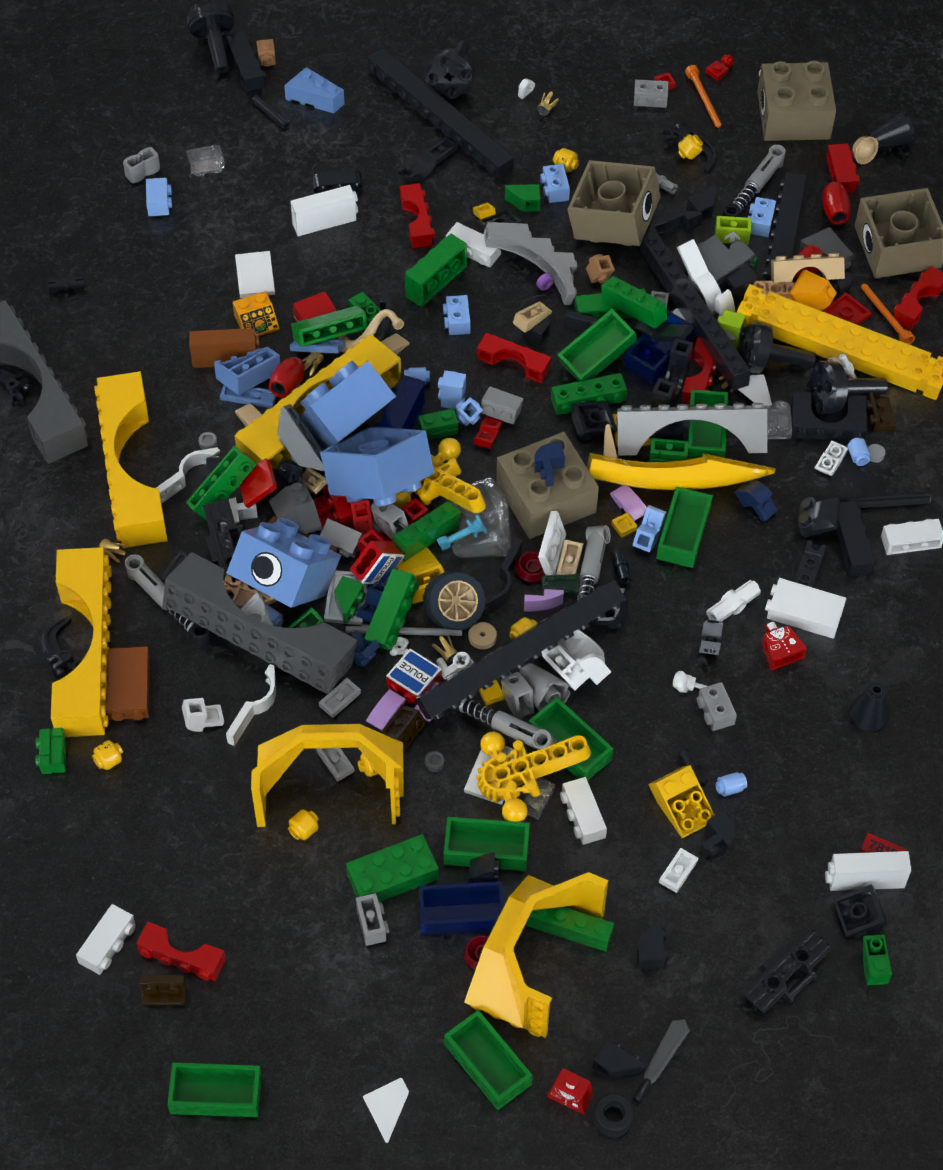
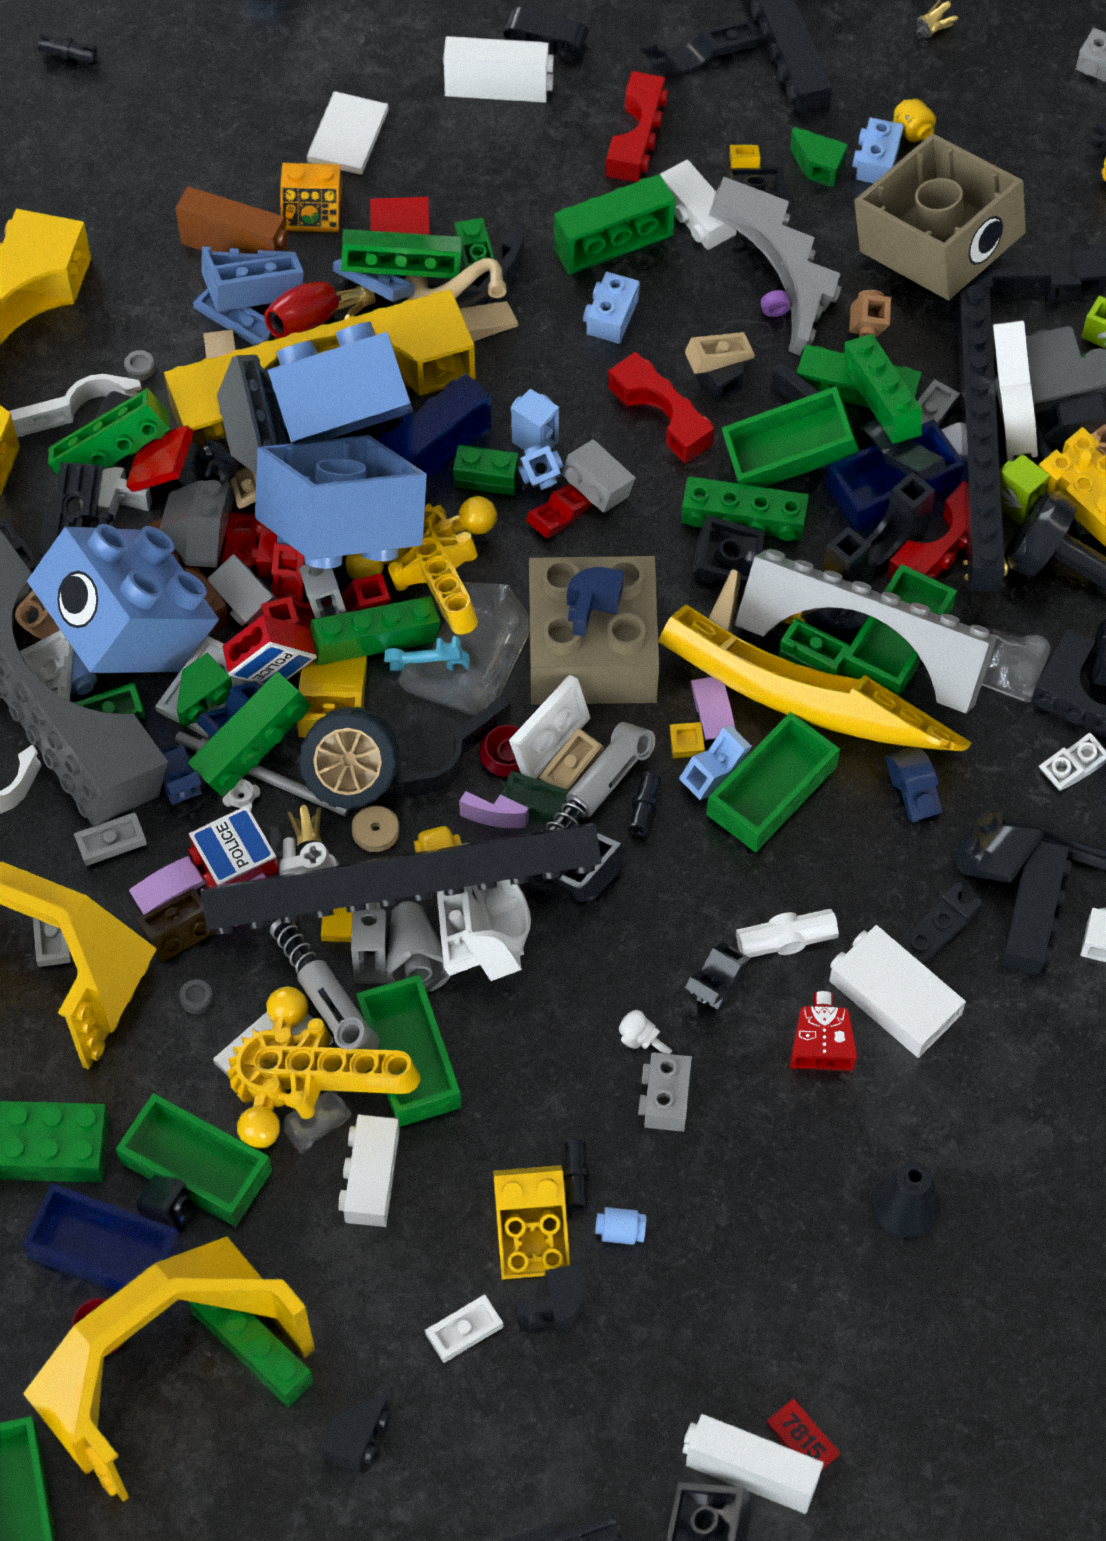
camera: 25 degrees right, 5 degrees up
light blue brick [404,367,430,386] -> none
light grey pin [656,173,678,195] -> none
white slope [714,289,735,317] -> none
white sticker [738,375,772,407] -> none

